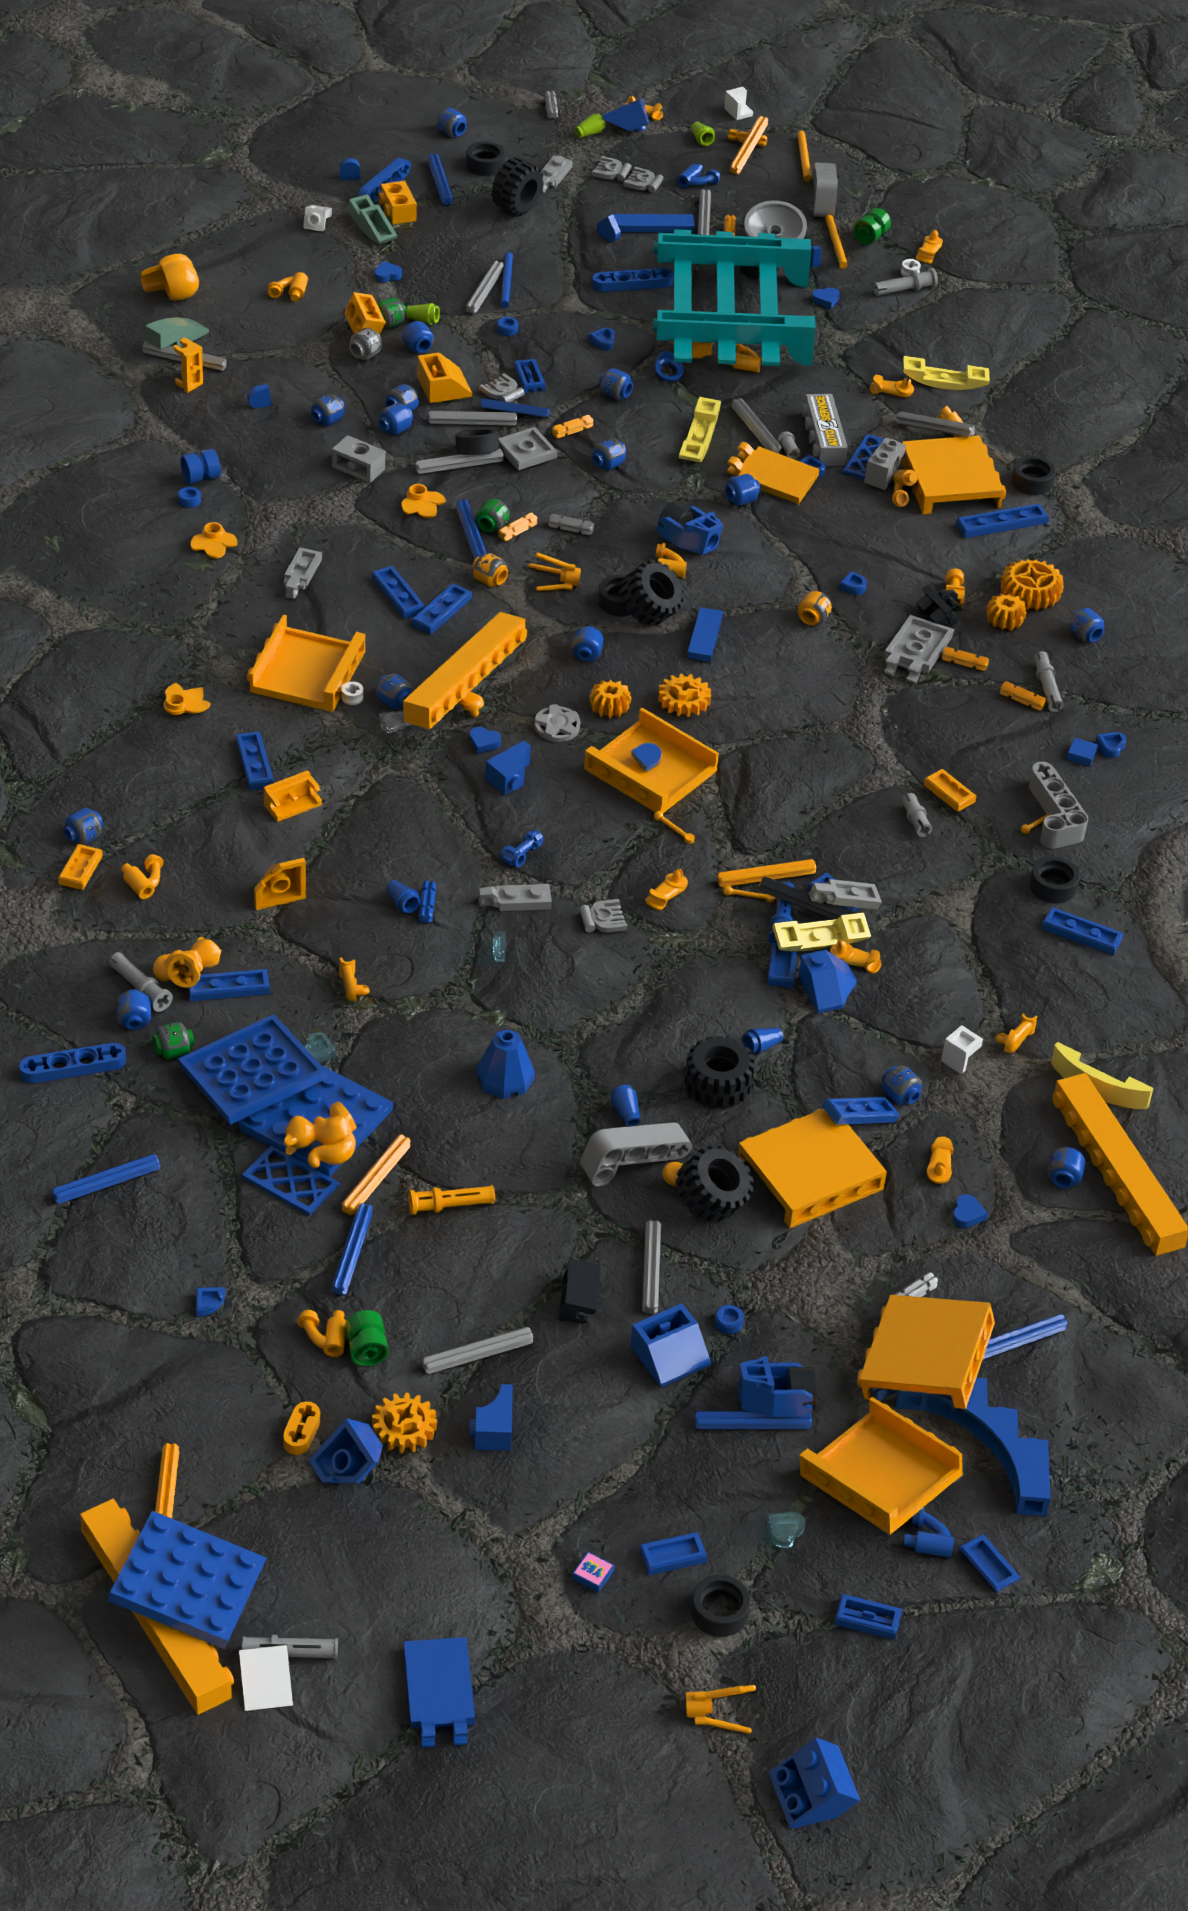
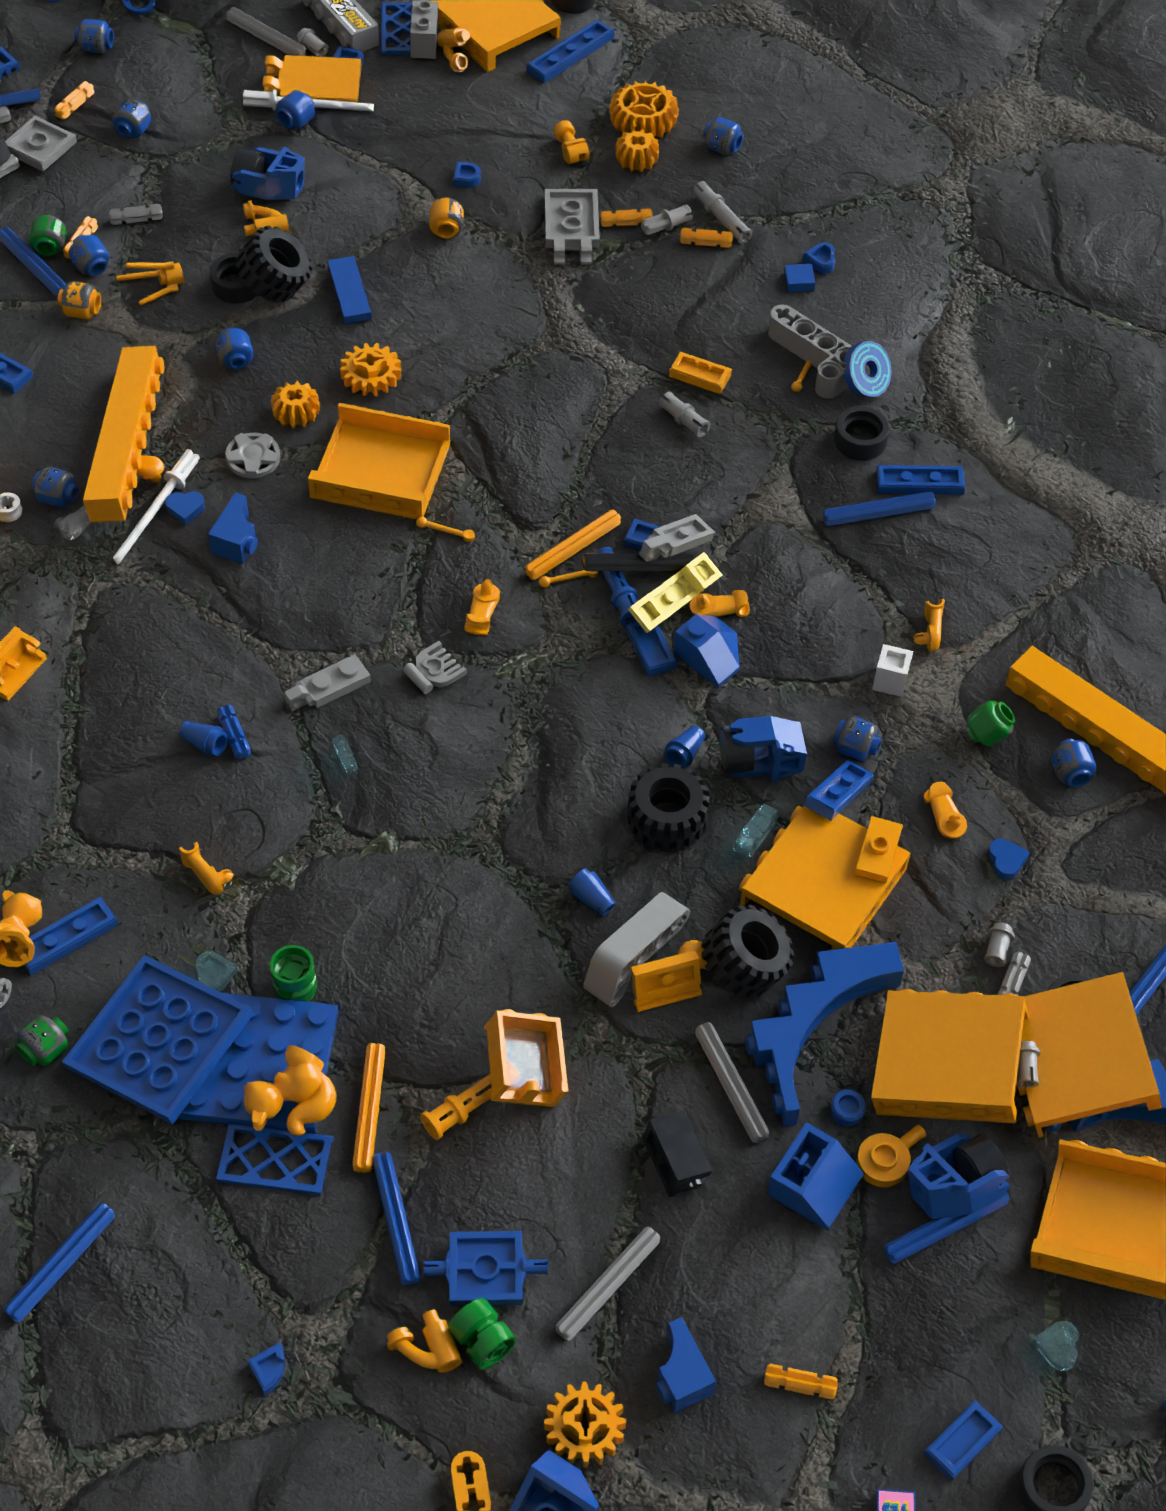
camera: 25 degrees left, 10 degrees up
light orange slope [254,858,306,910] -> none
blue tile [411,583,472,635] -> none
blue cone [476,1029,535,1099] -> none
blue bar [500,830,544,867] -> none
blue tile [631,743,661,772] -> none
light yellow slope [679,397,721,463] -> none
black hips [916,585,958,626] -> none
light yellow slope [1051,1042,1153,1110] -> none
none -> blue head [69,235,110,276]
none -> white piece [113,449,200,565]
none -> white piece [243,90,374,112]
none -> green wheel [270,945,317,1002]
none -> blue plate [424,1231,548,1306]
none -> light orange window [484,1009,568,1107]
none -> light orange plate [631,950,702,1012]
none -> light grey axle [641,205,693,235]
none -> blue piece [719,716,807,782]
none -> clear light blue beam [733,803,779,858]
none -> blue arch [745,942,904,1127]
none -> light orange axle [764,1364,838,1399]
none -> blue axle [823,492,936,526]
none -> tile [844,341,892,398]
none -> light orange plate [855,816,903,883]
none -> light orange piece [856,1125,926,1187]
none -> light orange panel [871,989,1028,1123]
none -> green head [967,700,1015,747]
none -> light grey pin [984,922,1015,967]
none -> light grey pin [1016,1041,1040,1088]

